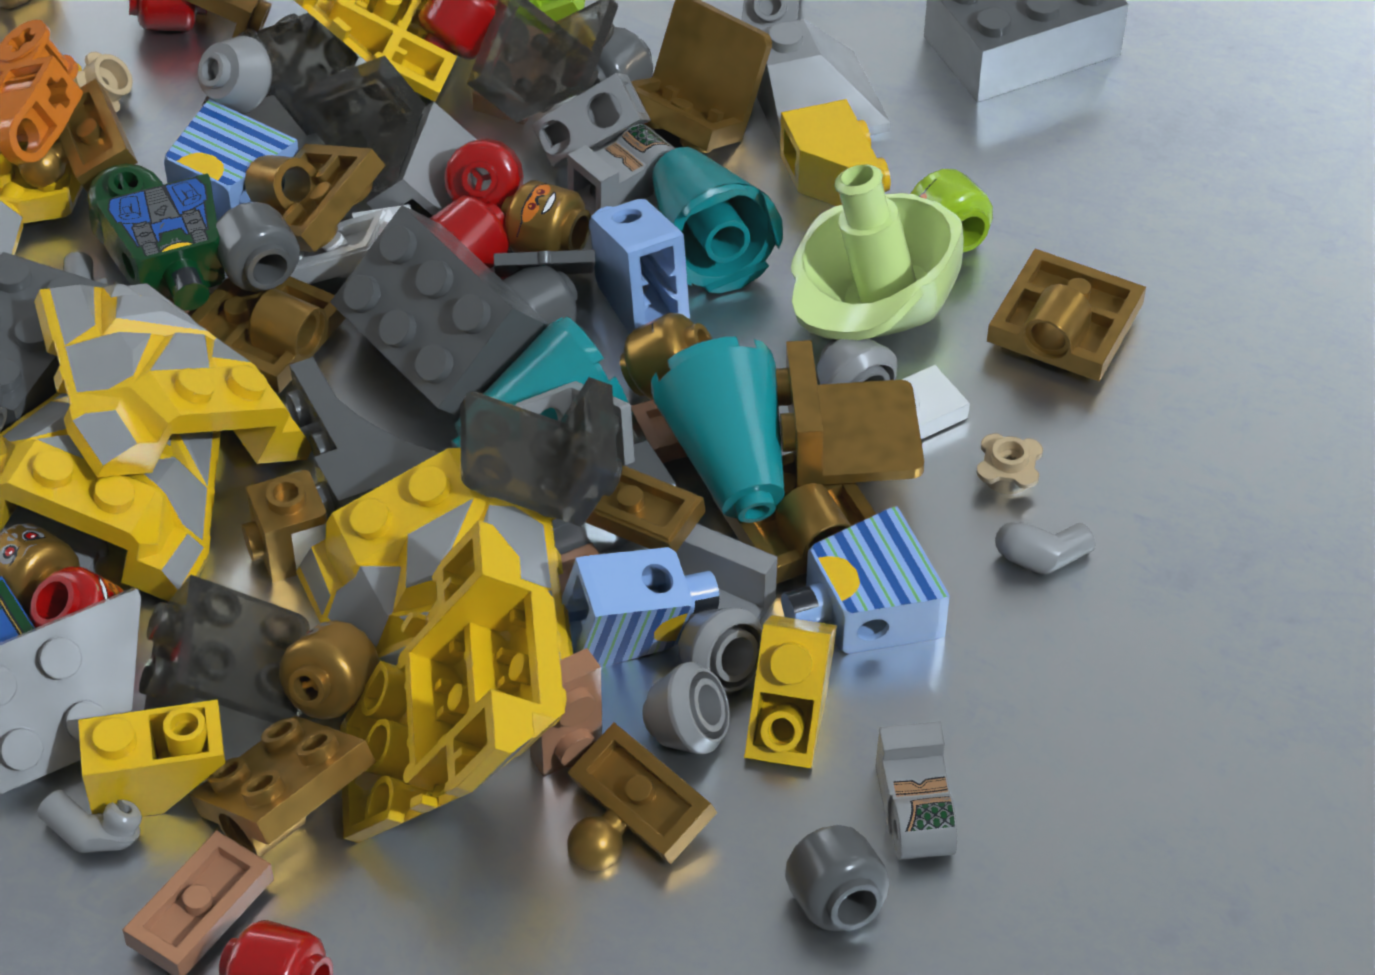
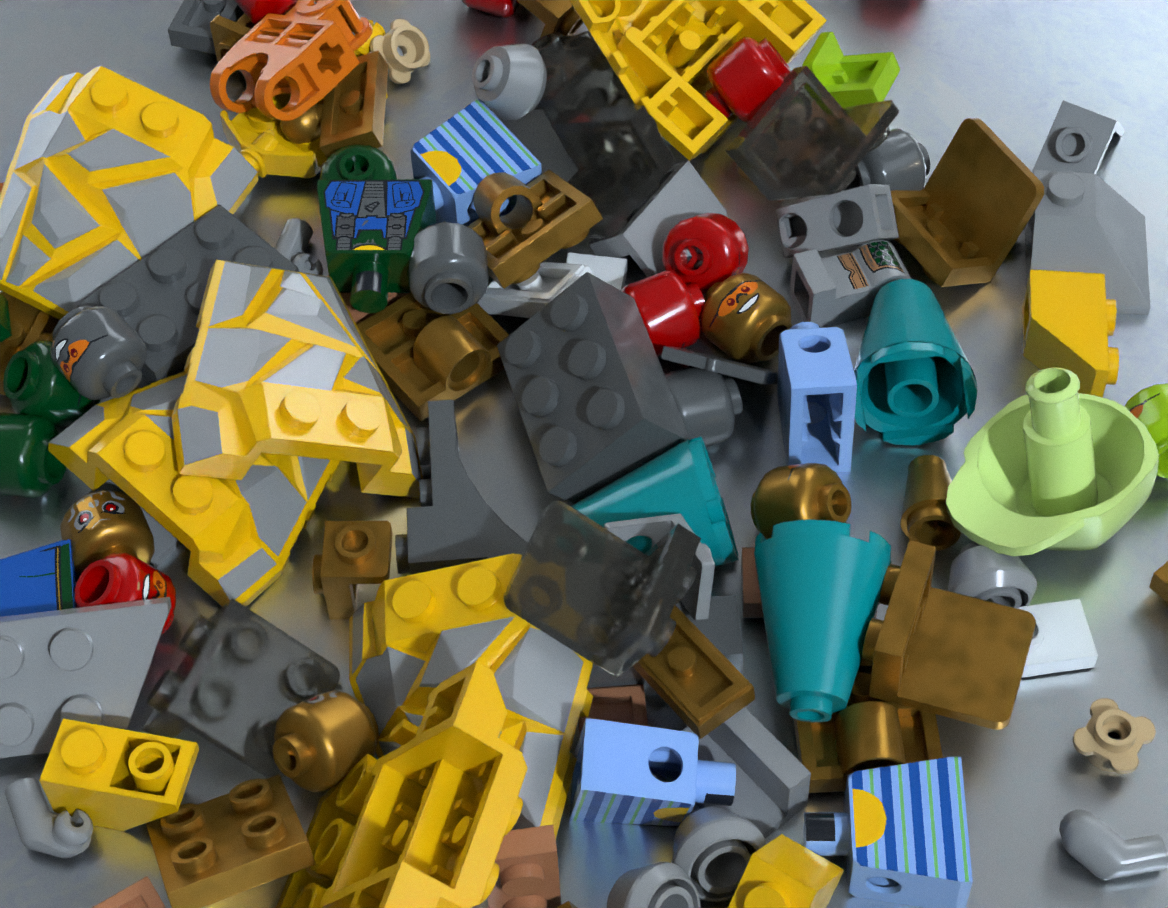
camera: 25 degrees right, 5 degrees up
none -> pearl gold cone [900,455,961,551]

